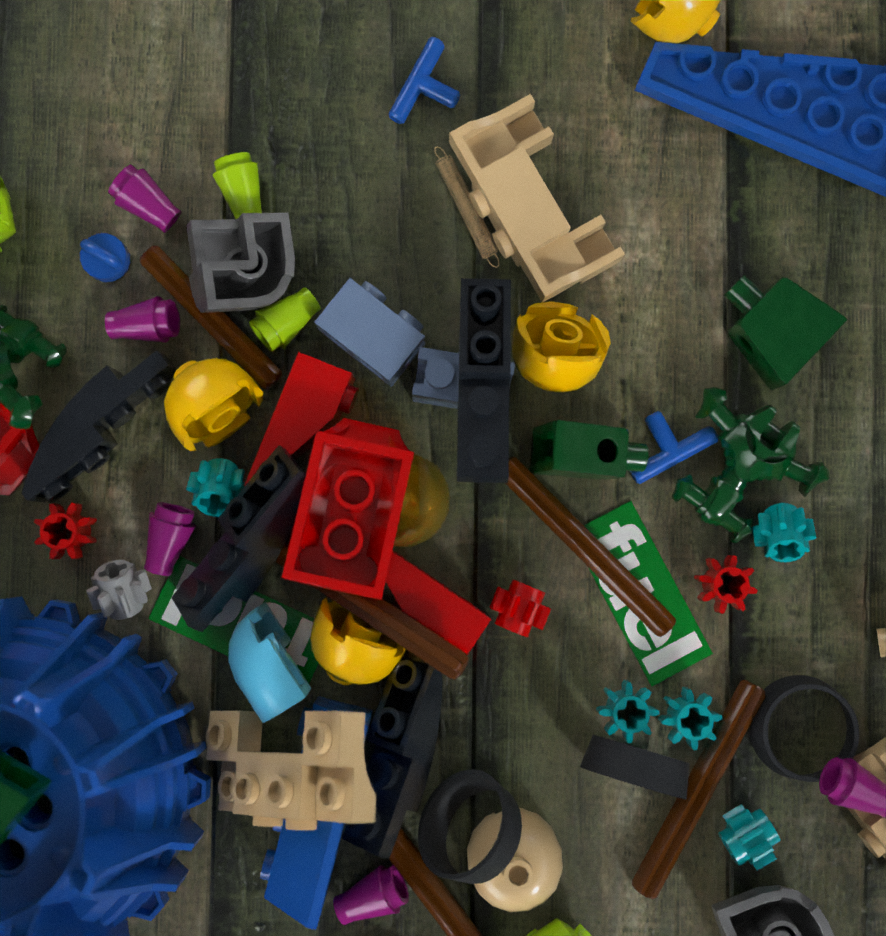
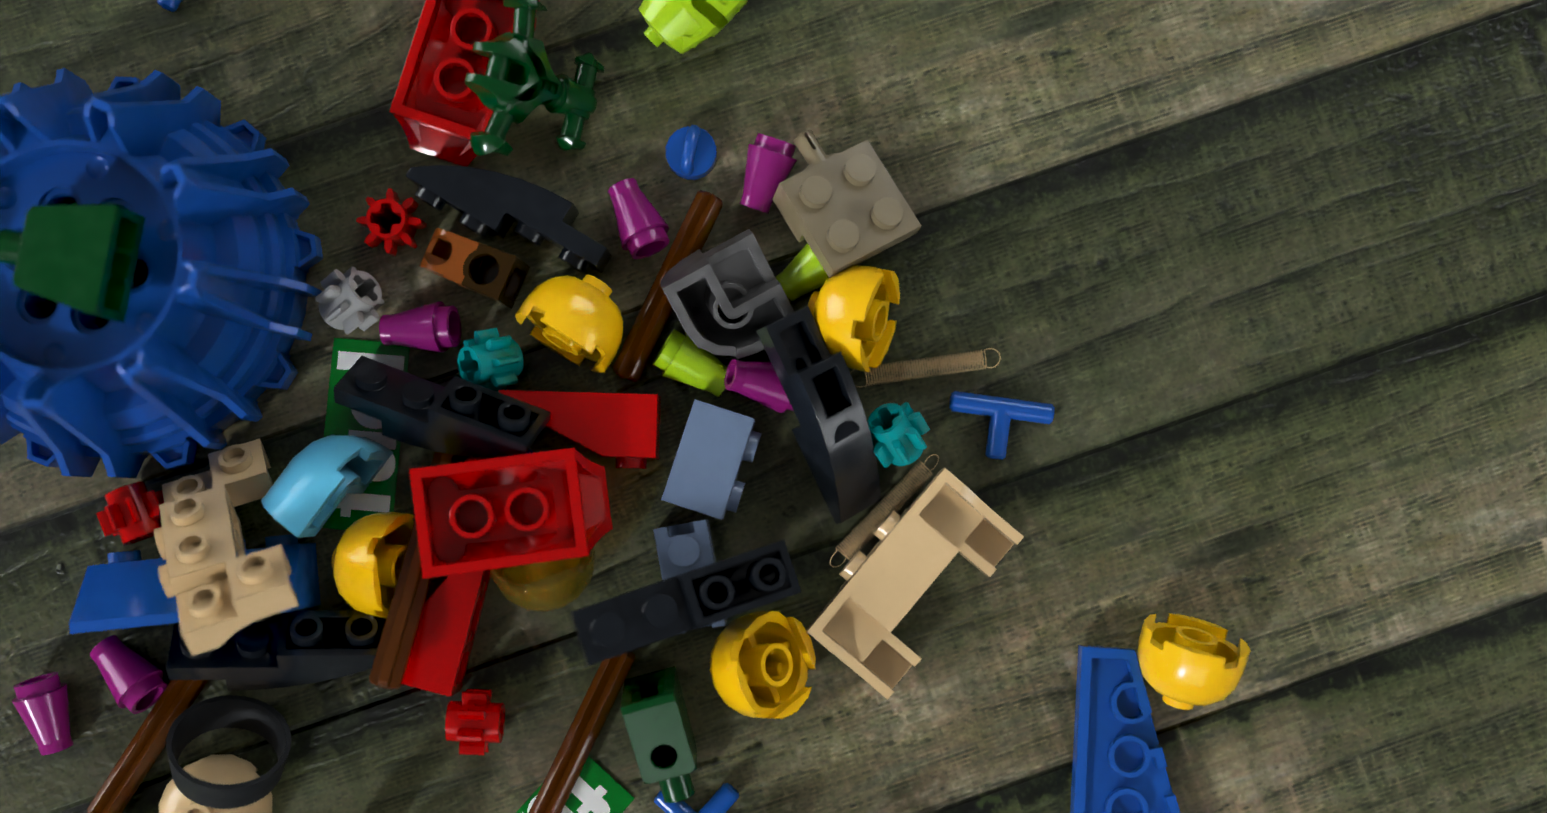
camera: 75 degrees right, 0 degrees up
none -> red gear [96,482,164,545]
none -> leg [419,228,530,309]
none -> magenta cone [724,359,794,413]
none -> black slope [756,306,881,524]
none -> dark tan plate [772,130,922,278]
none -> yellow cylinder [808,265,900,372]
none -> tan piece [850,348,1001,387]
none -> teal gear [867,402,930,468]

